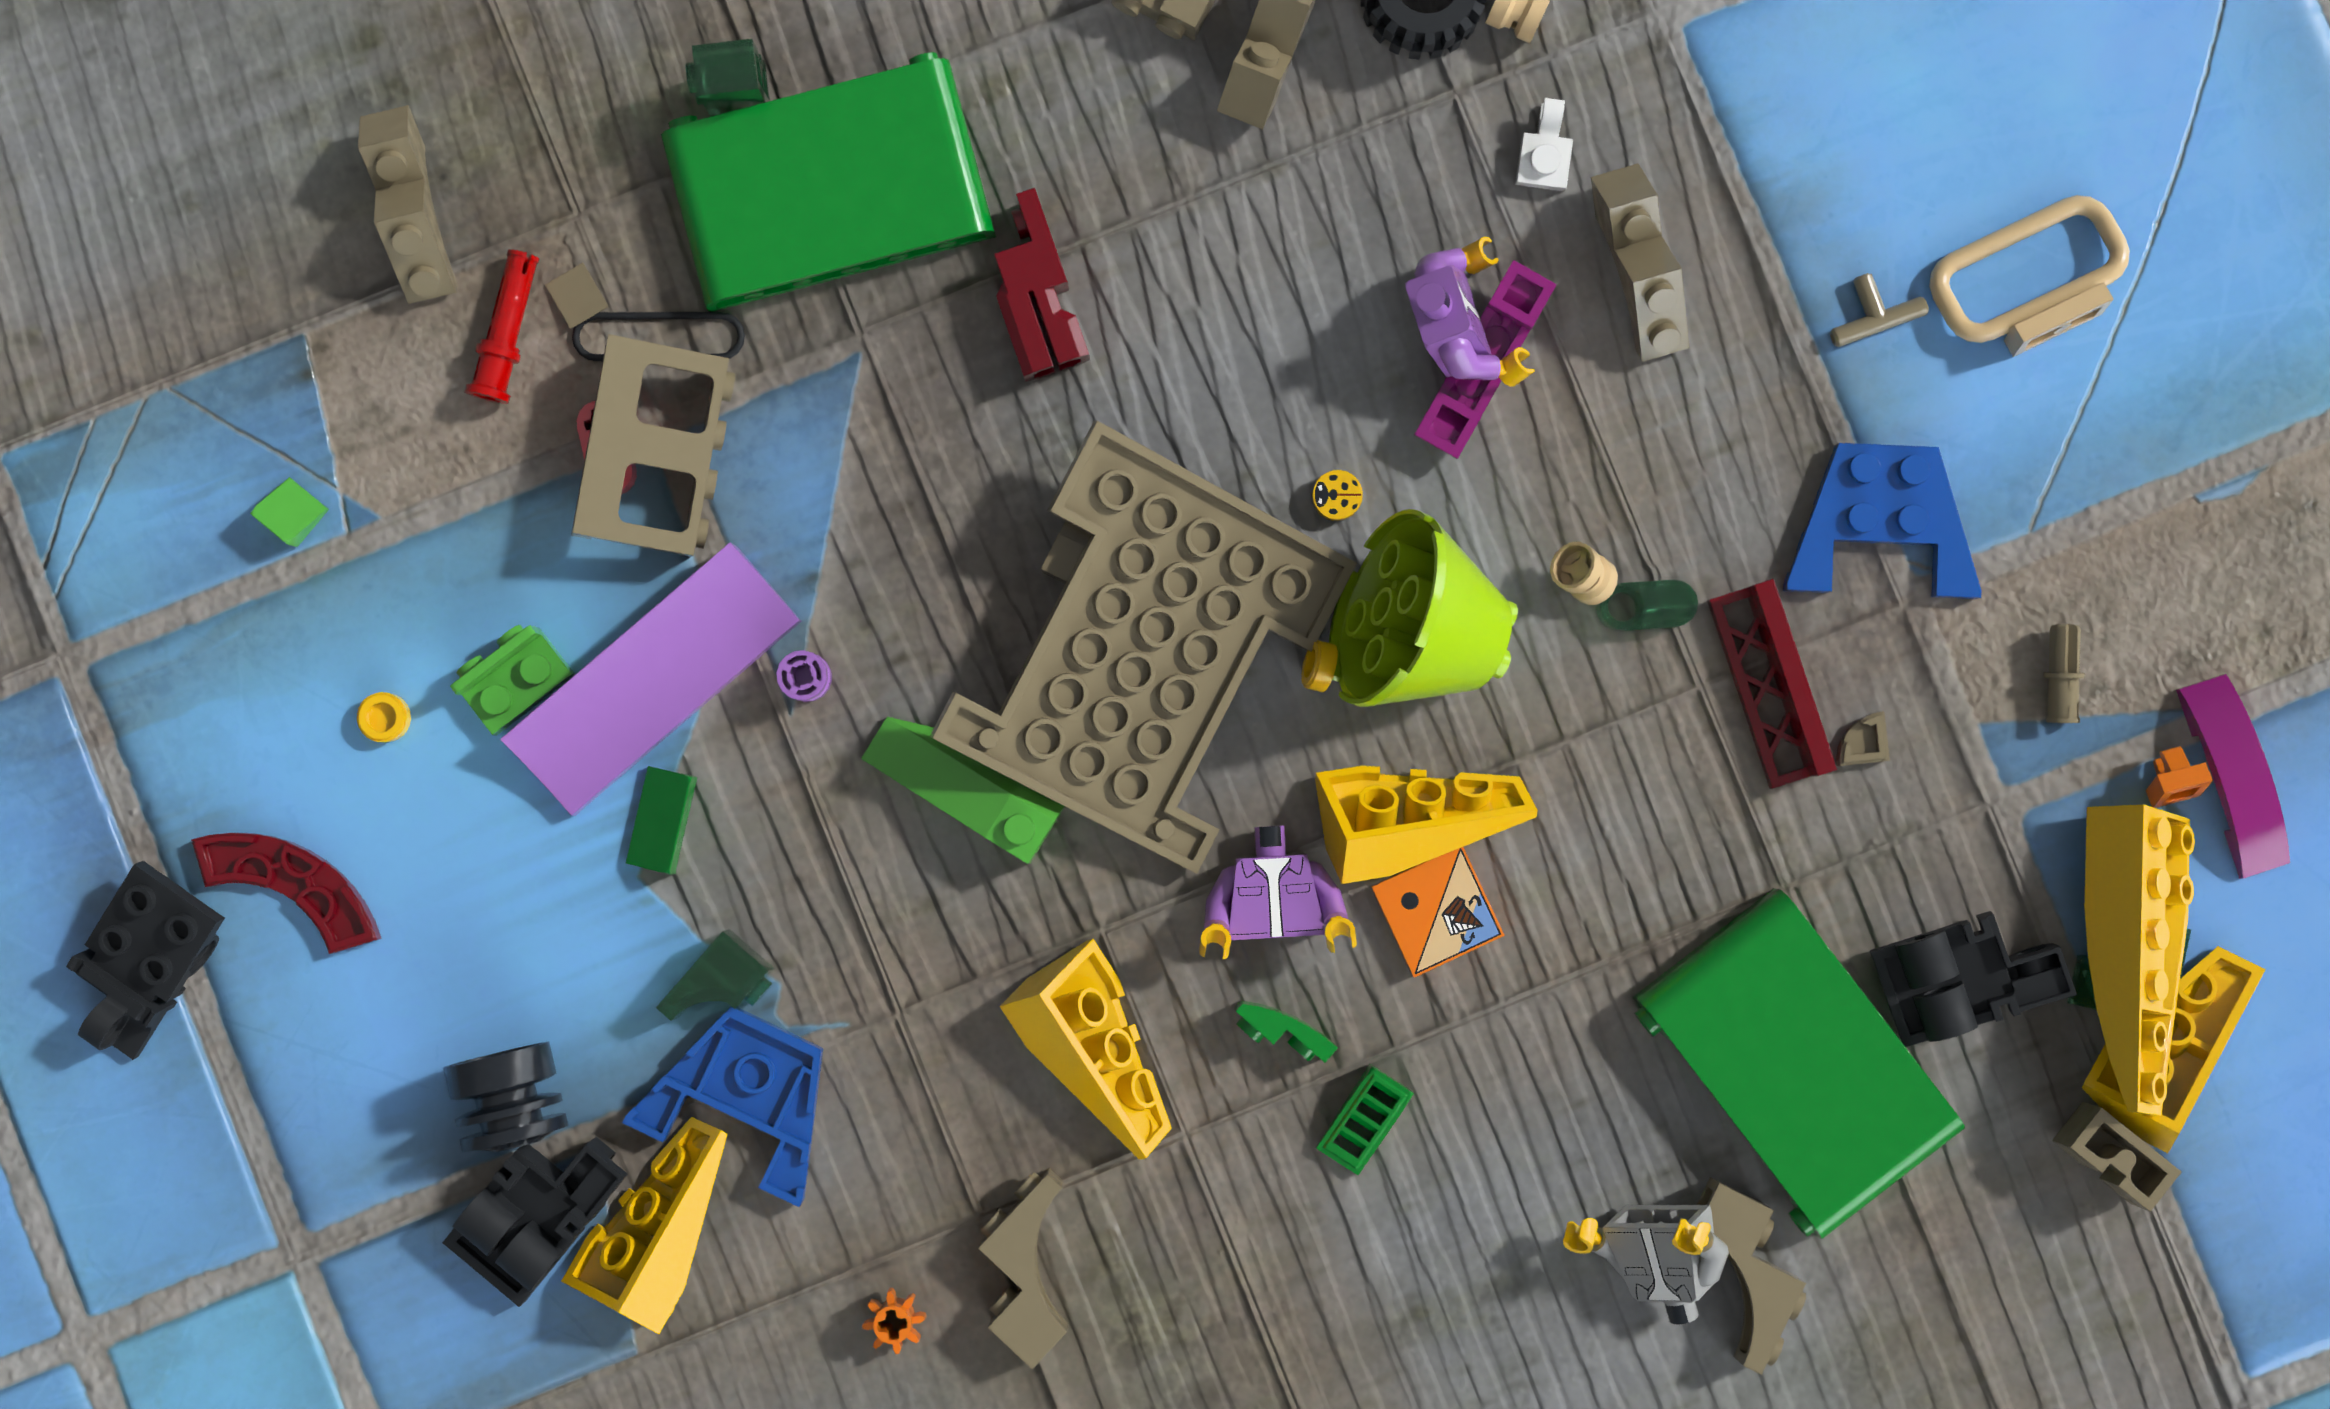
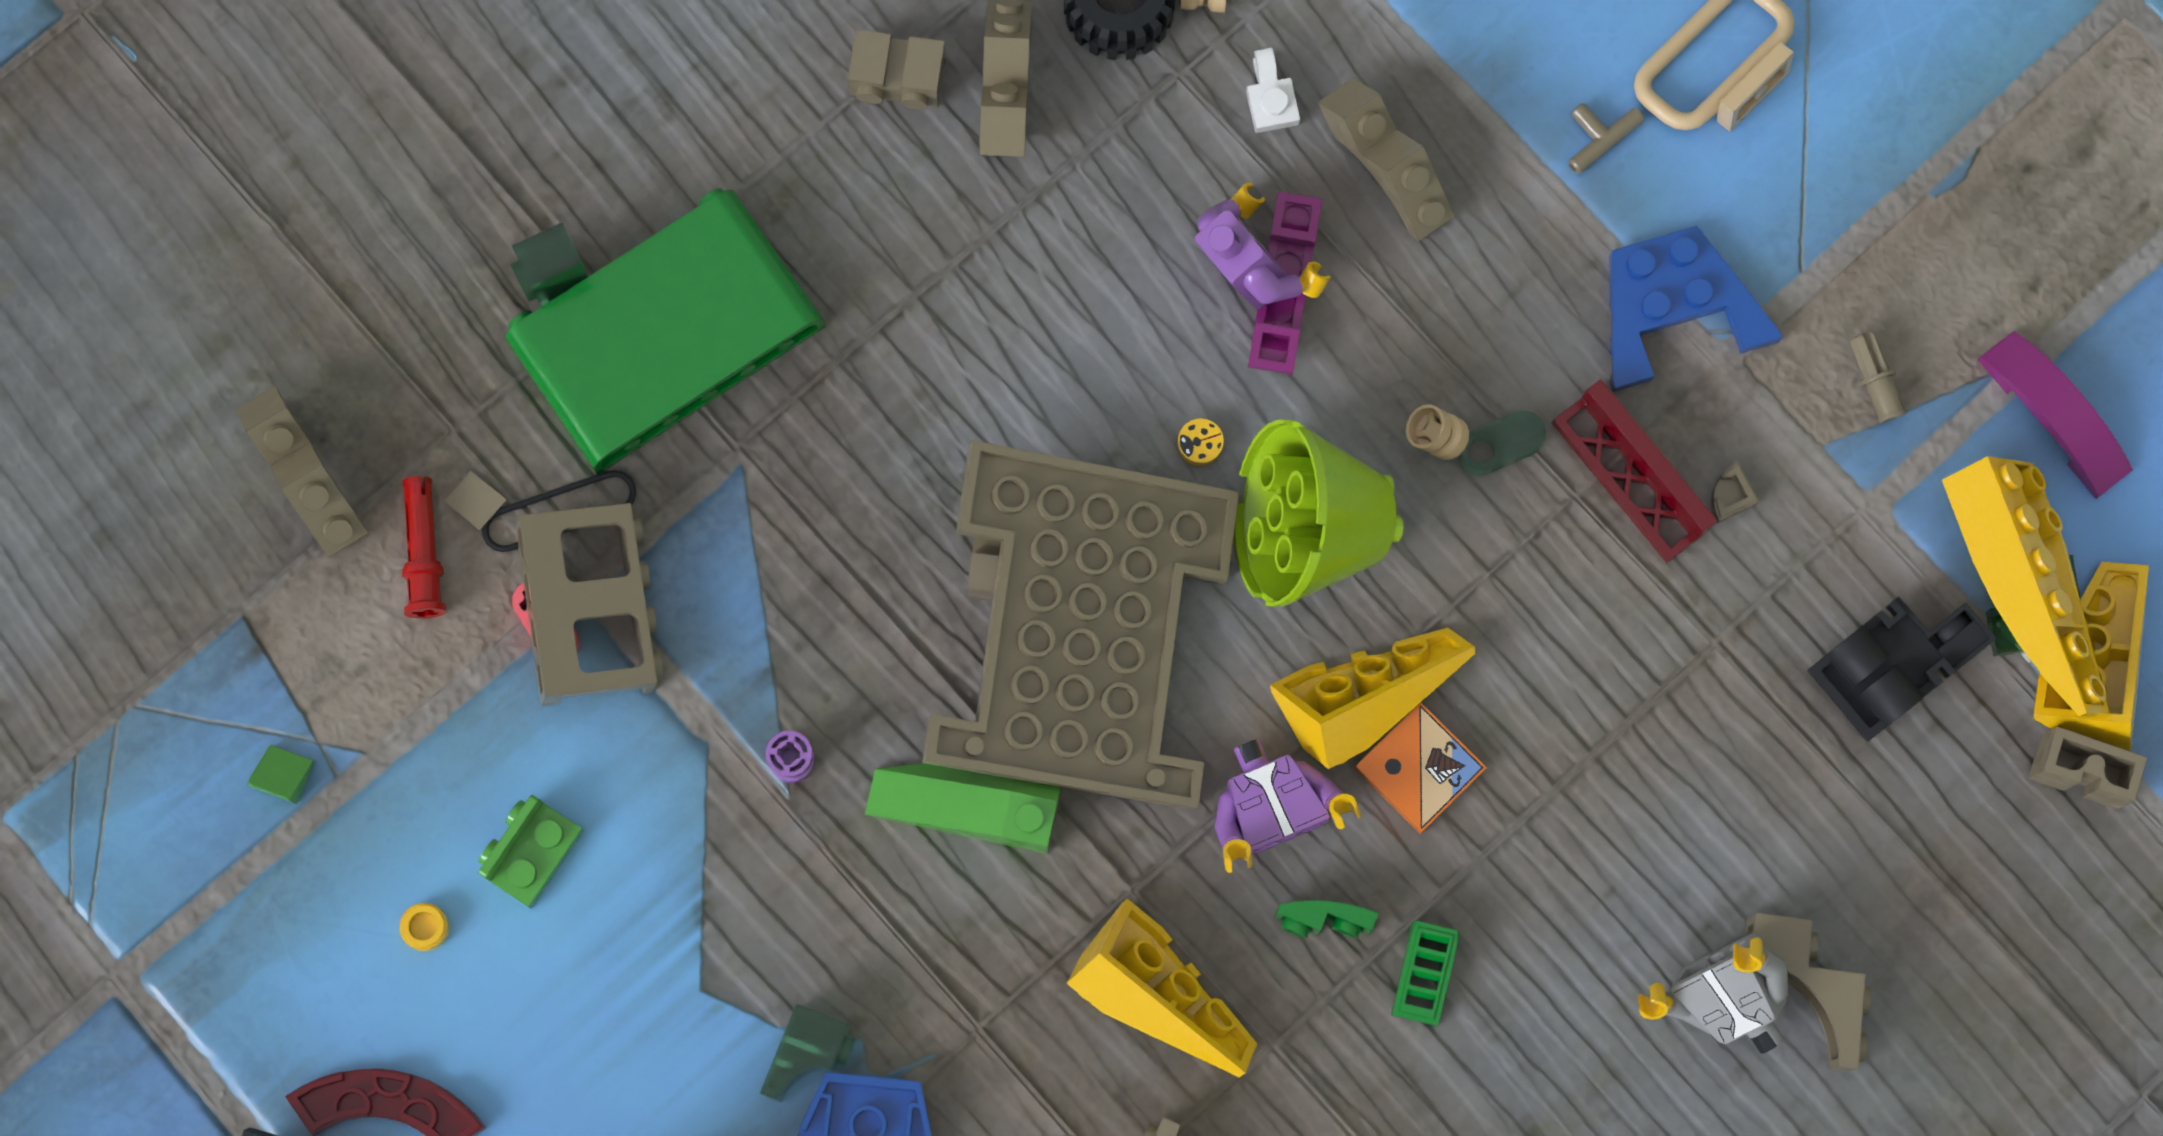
camera: 20 degrees left, 10 degrees down
medium lavender arch [500,542,802,816] -> none
green slope [626,766,697,875] -> none
dark red plate [994,187,1090,382] -> none
yellow tile [1301,640,1338,693] -> none
green windscreen [1632,888,1965,1239] -> none
orange tile [2145,746,2213,808] -> none

